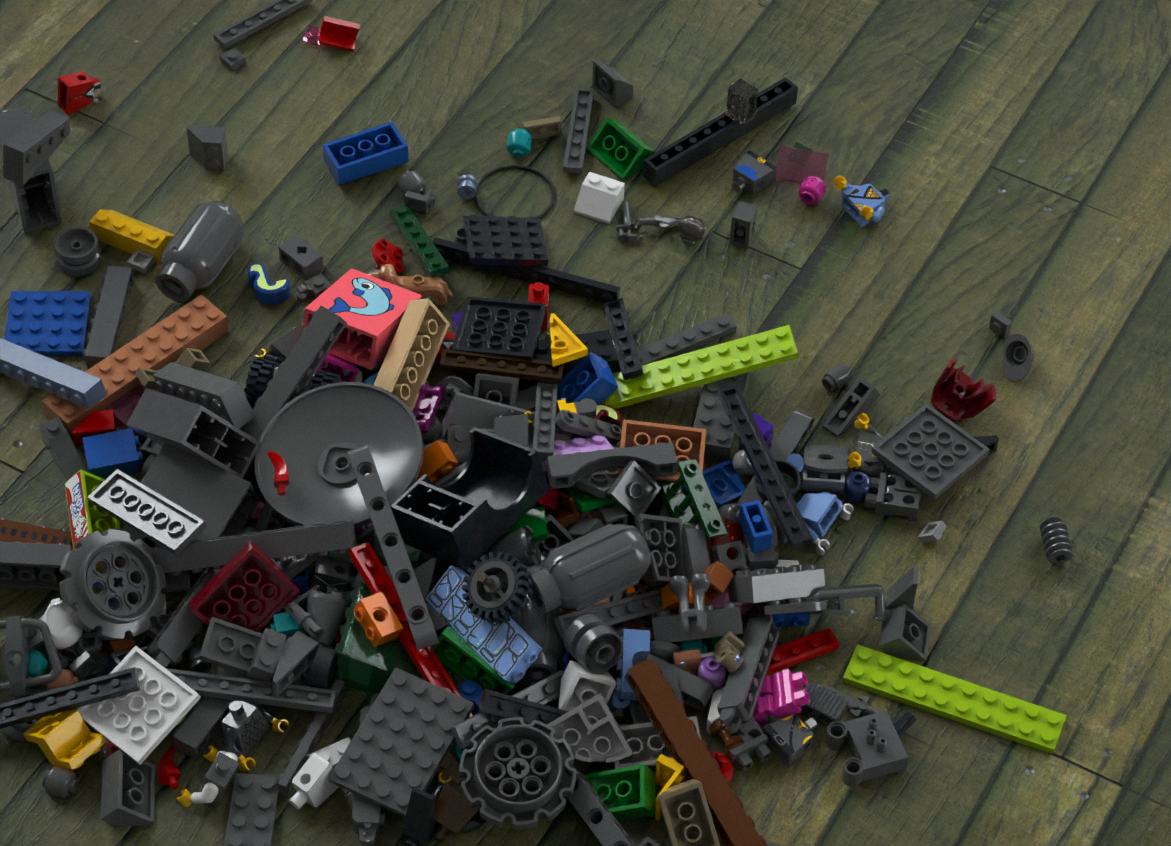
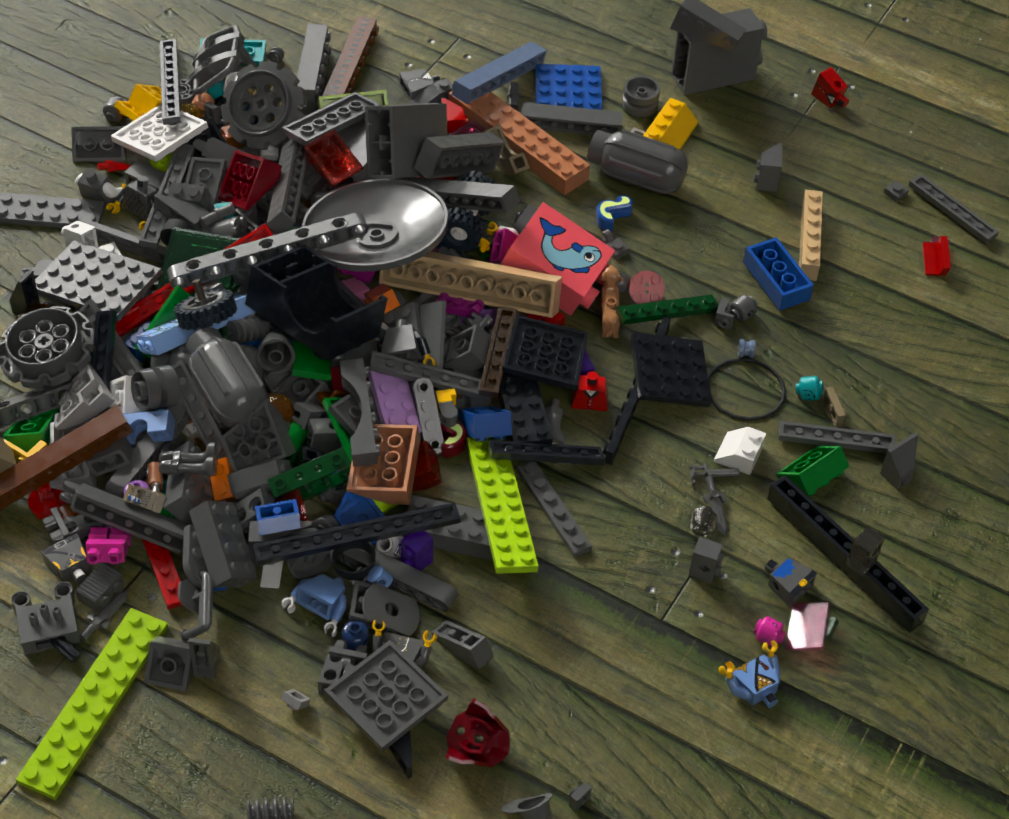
camera: 90 degrees right, 0 degrees up
red bar [267,451,289,496] -> none
dark grey brick [279,235,323,281] -> none
orange brick [353,592,403,647] -> none
yellow wing [549,313,588,367] -> none
dark grey plate [607,460,662,519] -> none
dark orange brick [703,561,734,600] -> none
dark grey brick [822,363,852,392] -> none
none -> clear red slope [304,129,364,187]
none -> torso [399,69,440,101]
none -> tan brick [799,190,823,281]

